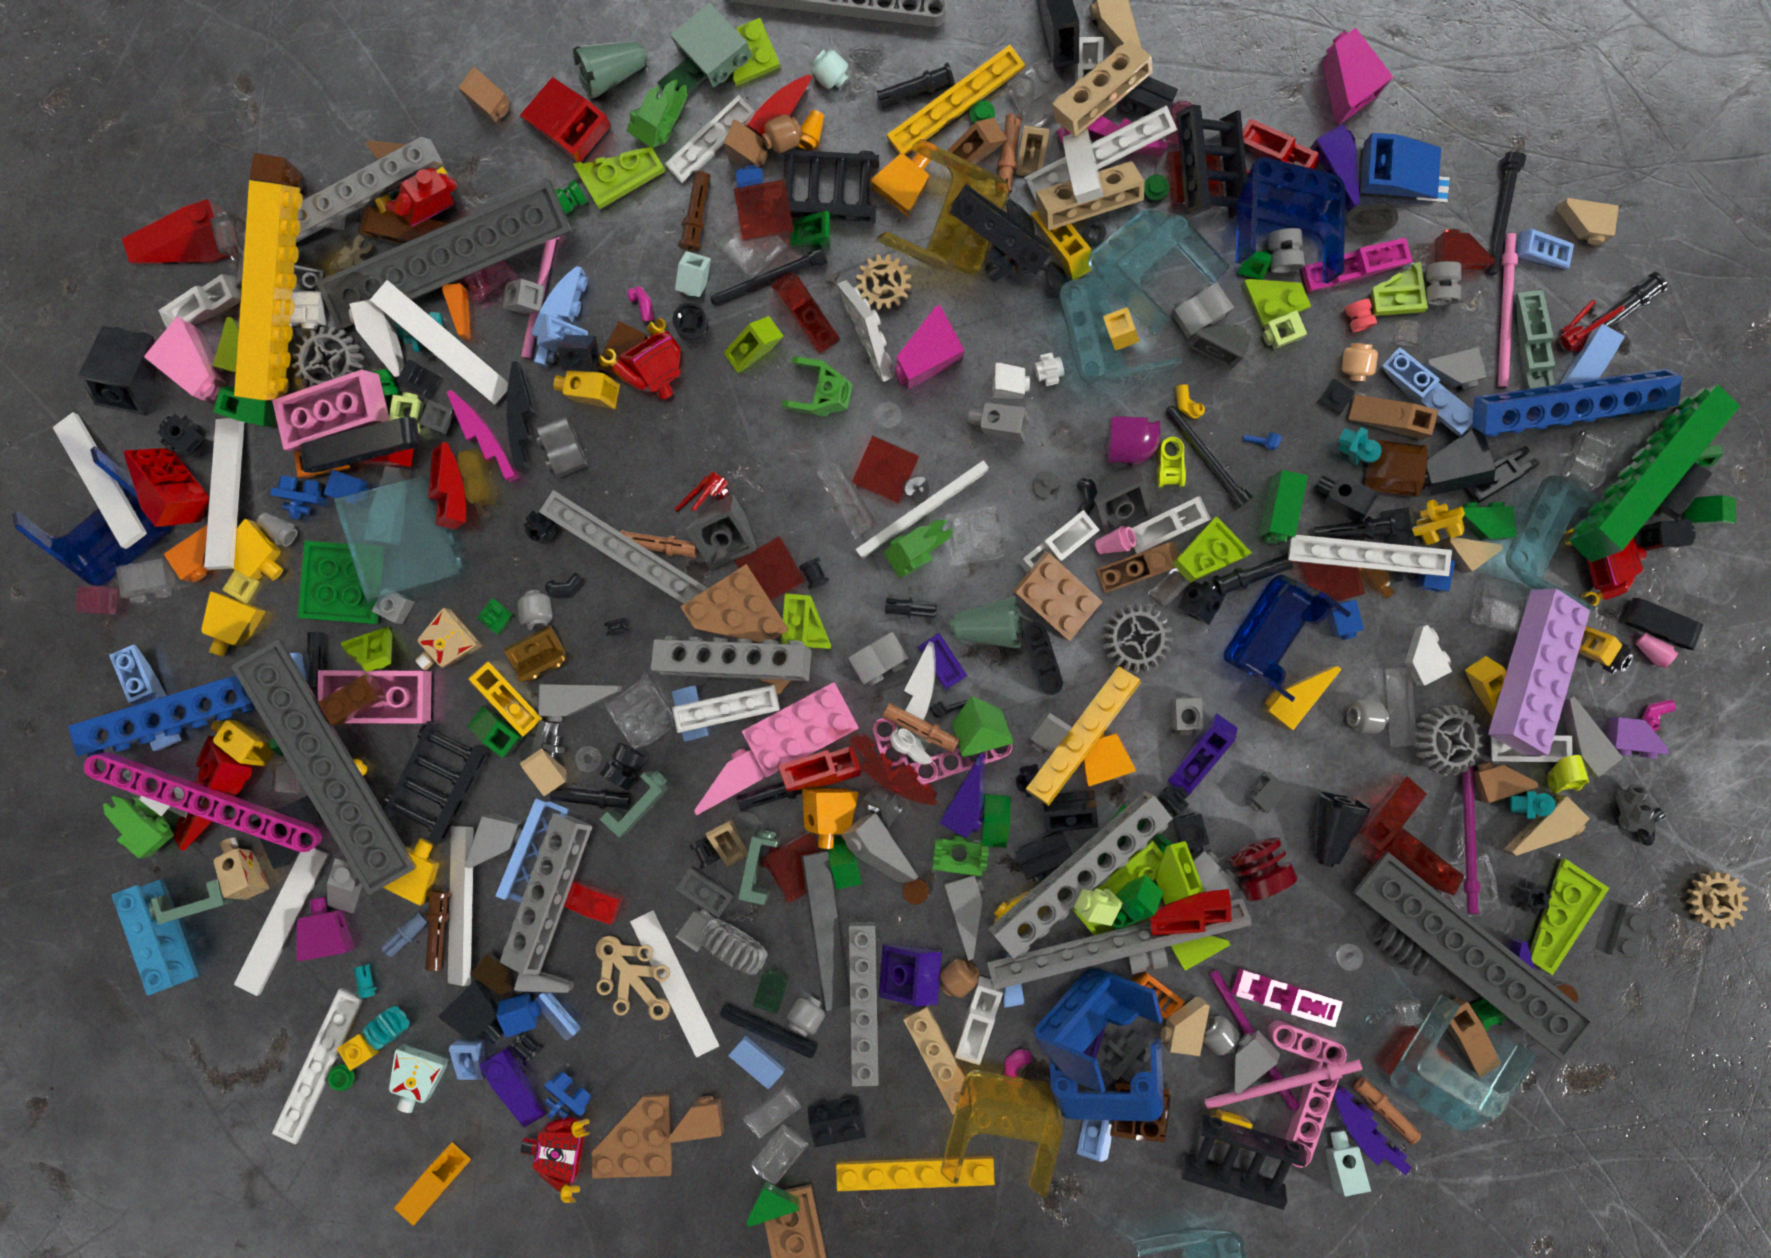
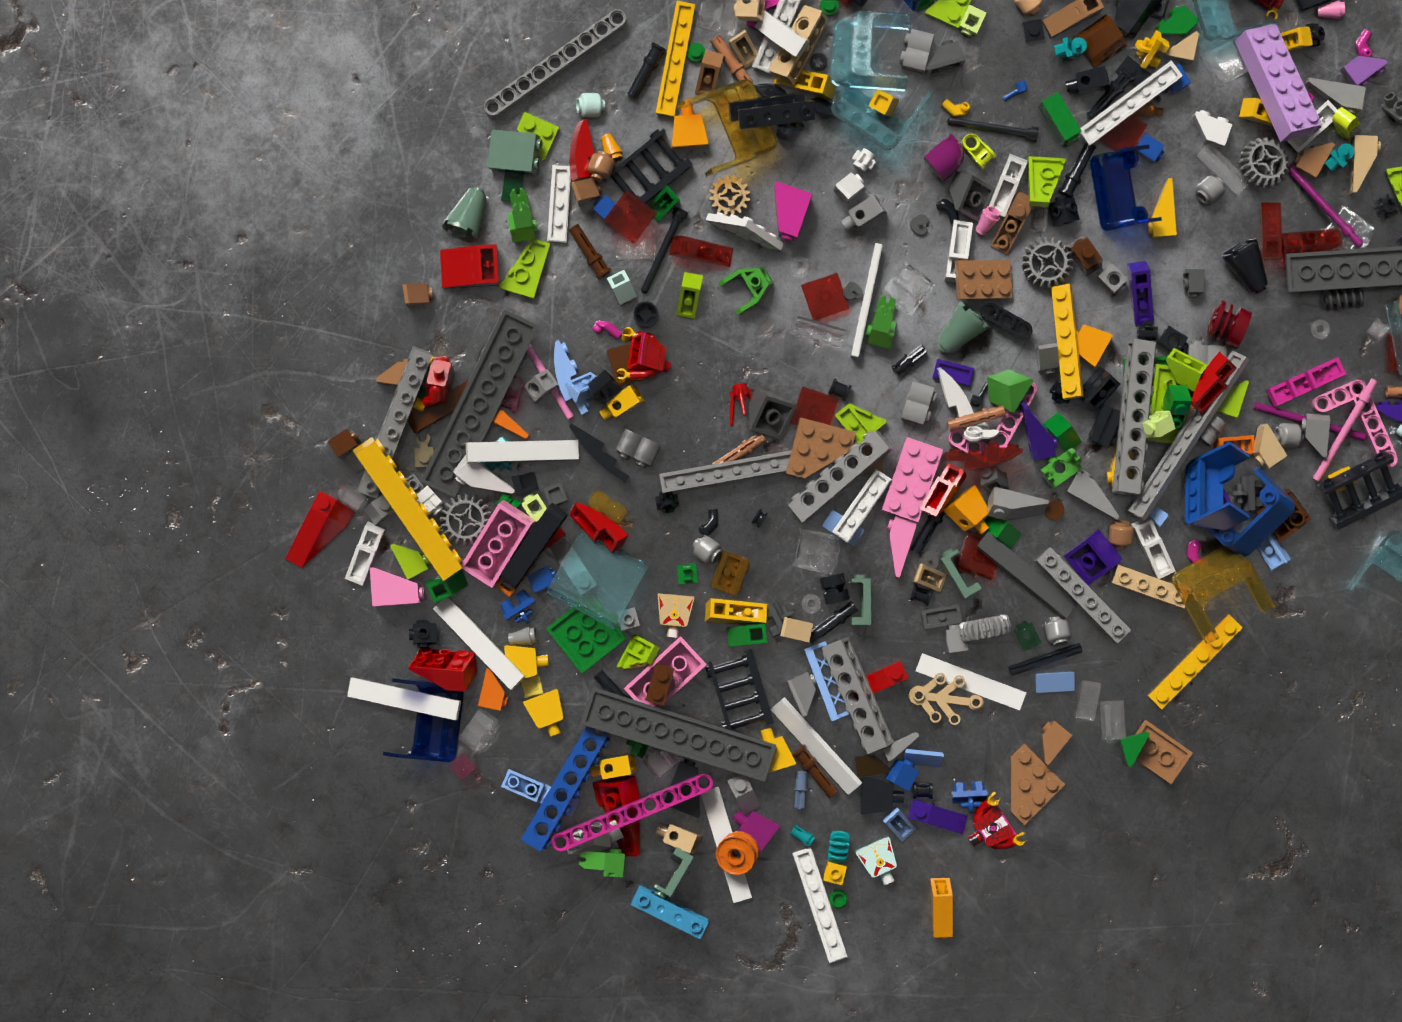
camera: 50 degrees left, 0 degrees up
black slope [78,326,157,415] -> none
dark pink slope [447,390,520,482] -> none
light grey slope [539,684,622,721] -> none
green wheel [555,179,588,214] -> none
black bracket [808,1096,866,1148] -> none
none -> orange wheel [716,831,759,875]
none -> reddish brown torso [1067,236,1103,277]

